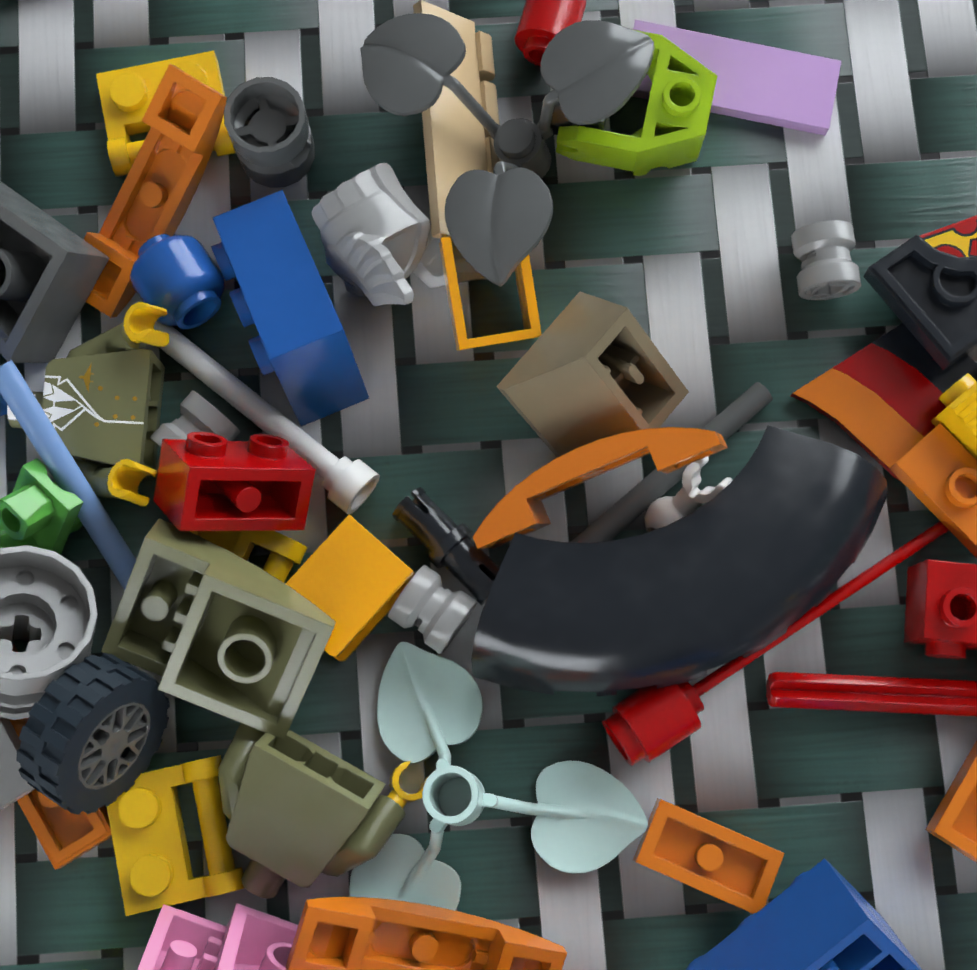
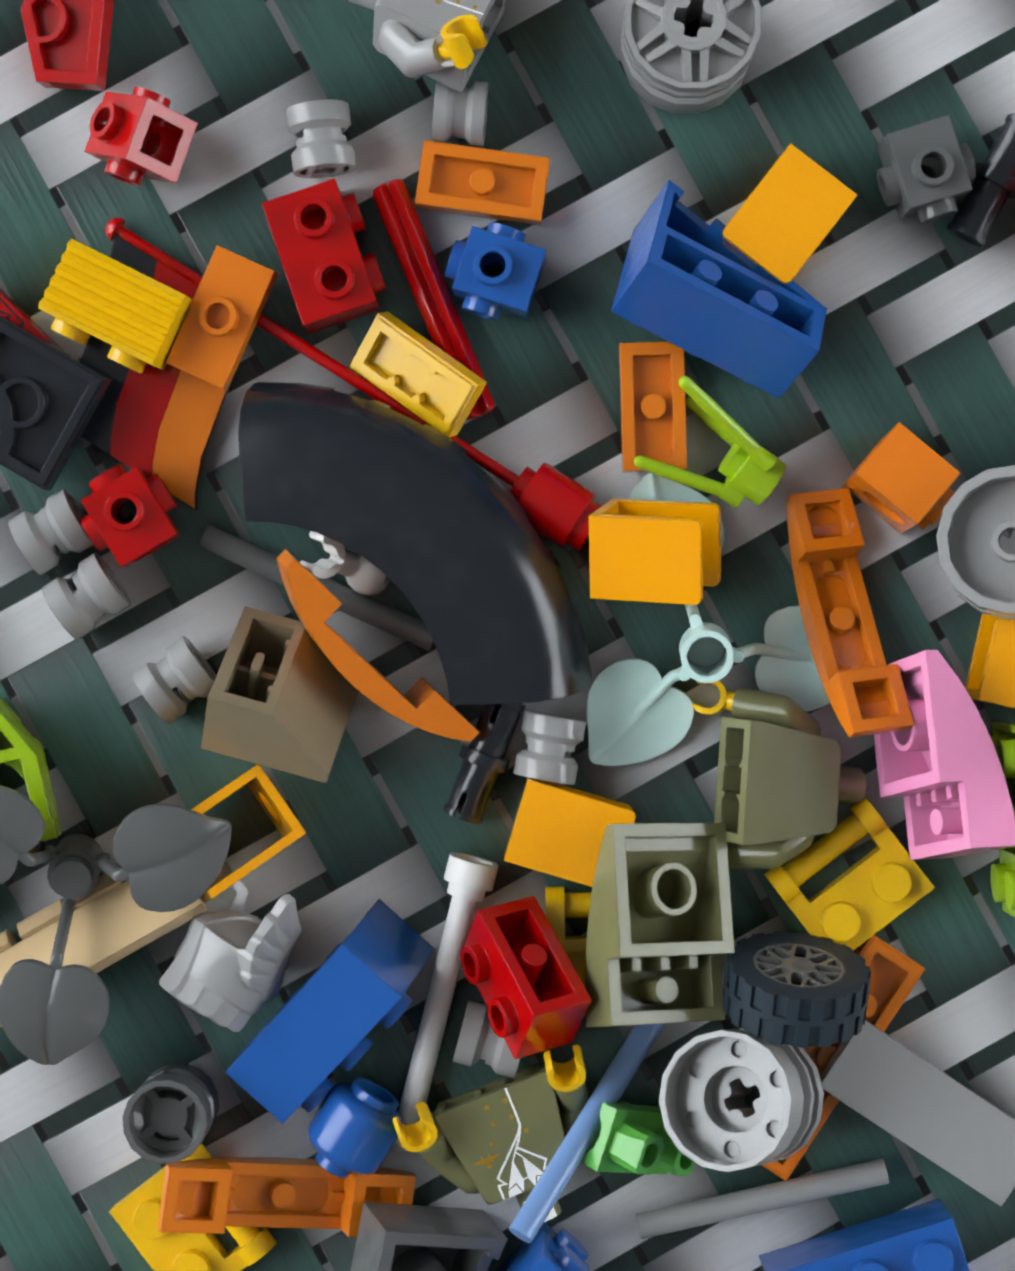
camera: 110 degrees left, 10 degrees up
none -> light grey wheel [42,552,131,640]
none -> red brick [79,464,182,568]
none -> light grey wheel [132,636,216,724]
none -> yellow plate [349,311,487,437]
none -> blue brick [445,222,546,321]
none -> light orange piece [589,498,721,605]
none -> lime plant [634,376,786,509]

